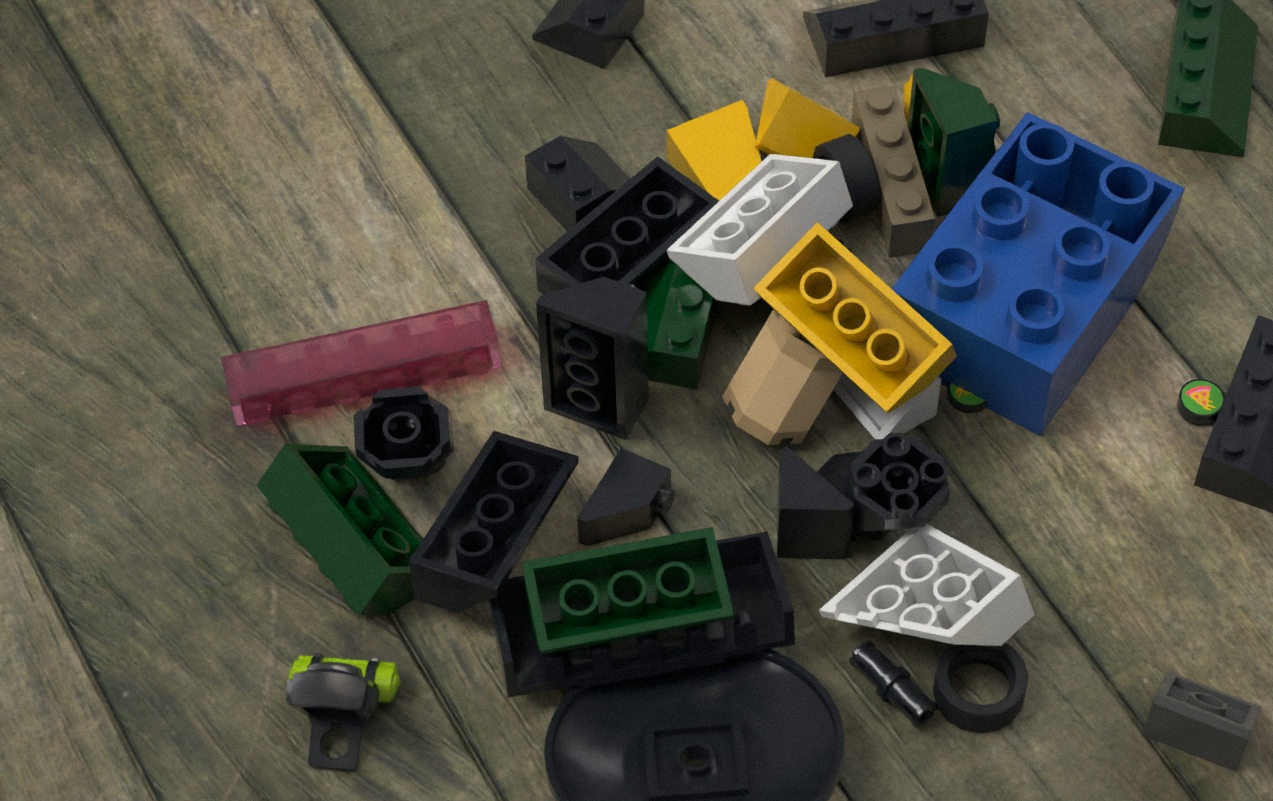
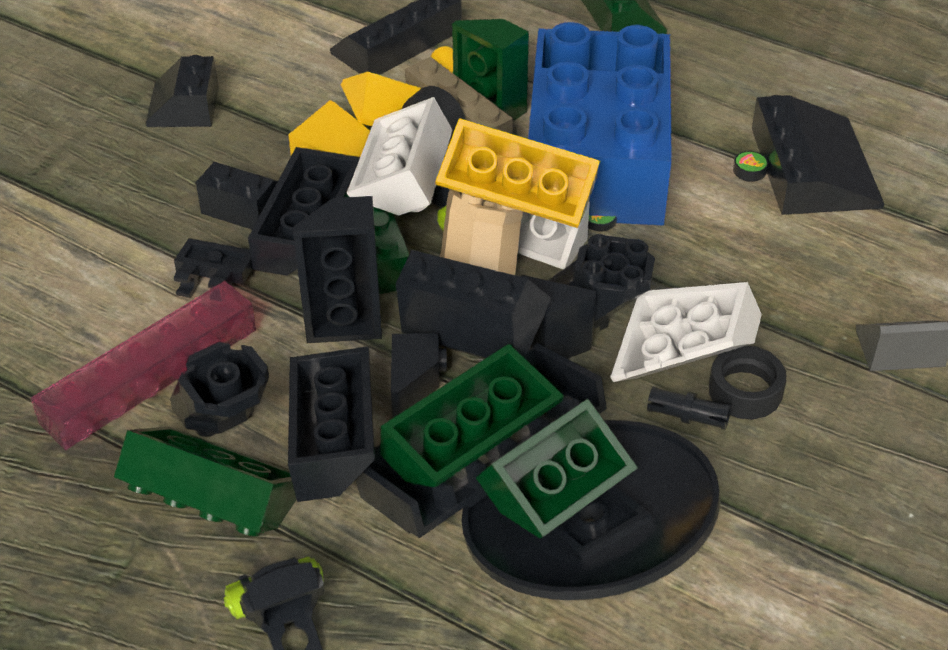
camera: 30 degrees left, 10 degrees down
none -> black plate [174,238,253,305]
none -> black slope [396,250,552,359]
none -> dark green slope [476,399,638,539]

